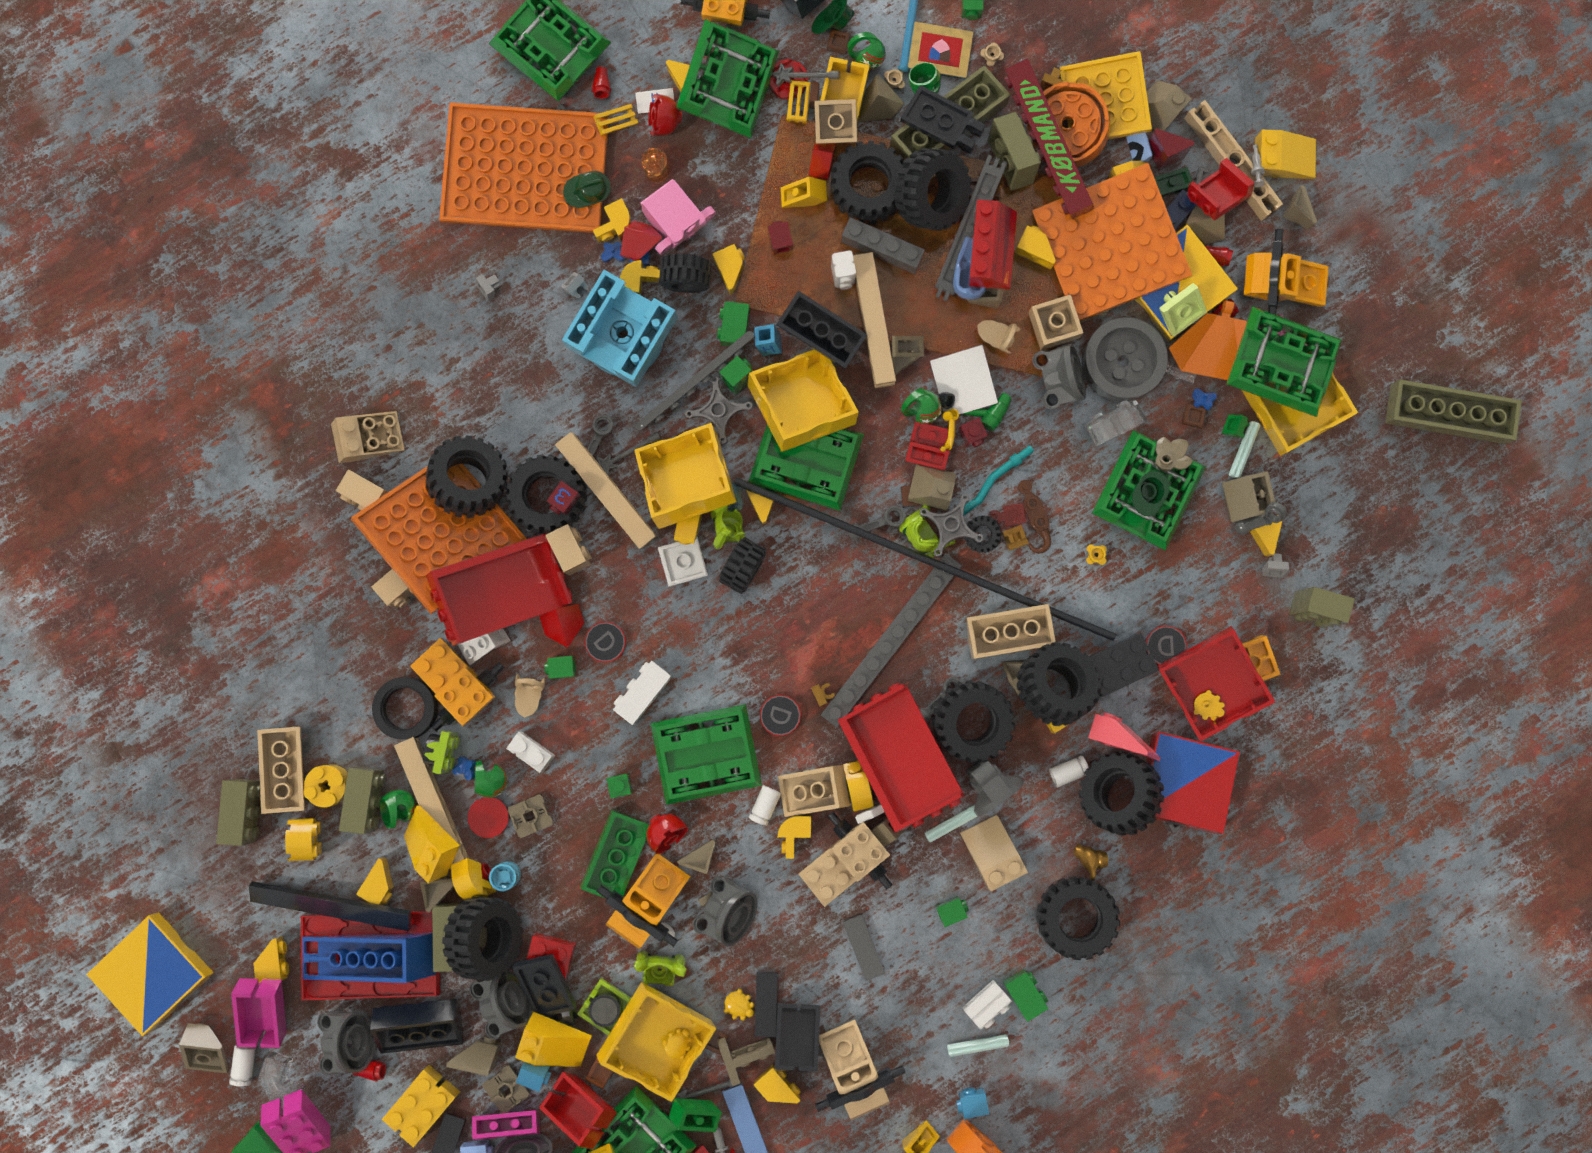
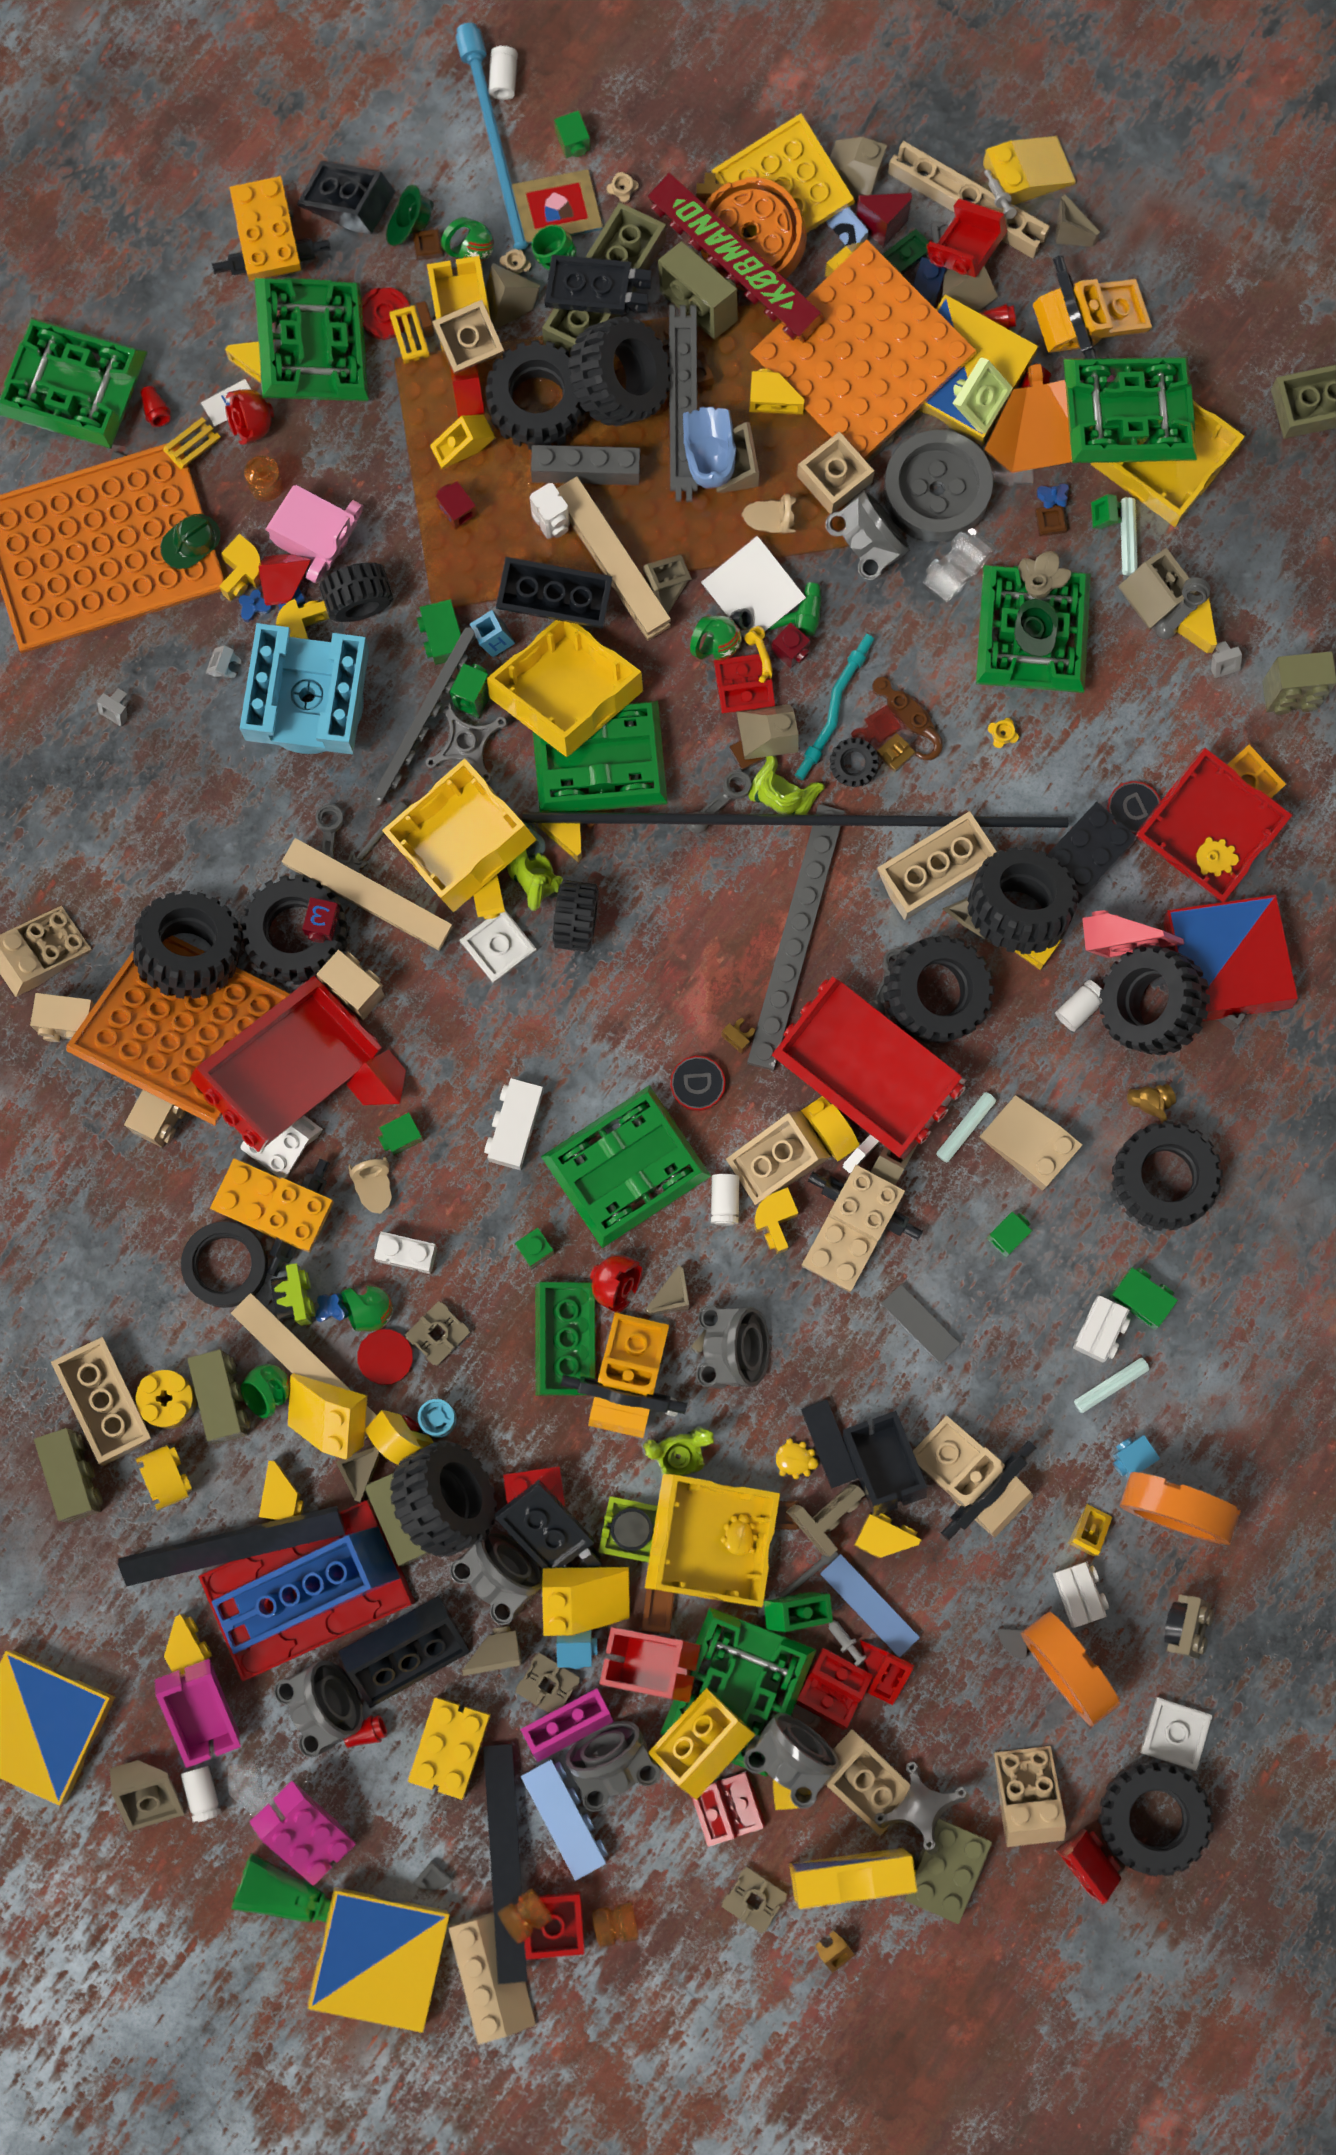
camera: 25 degrees left, 5 degrees down
black tile [585,622,626,663] -> none
yellow slope [712,244,745,295] -> none
dark grey piece [771,64,841,87] -> none
flat silver piece [920,494,983,558] -> none
dark grey piece [966,761,1024,816] -> none
red slope [969,200,1017,290] -> none

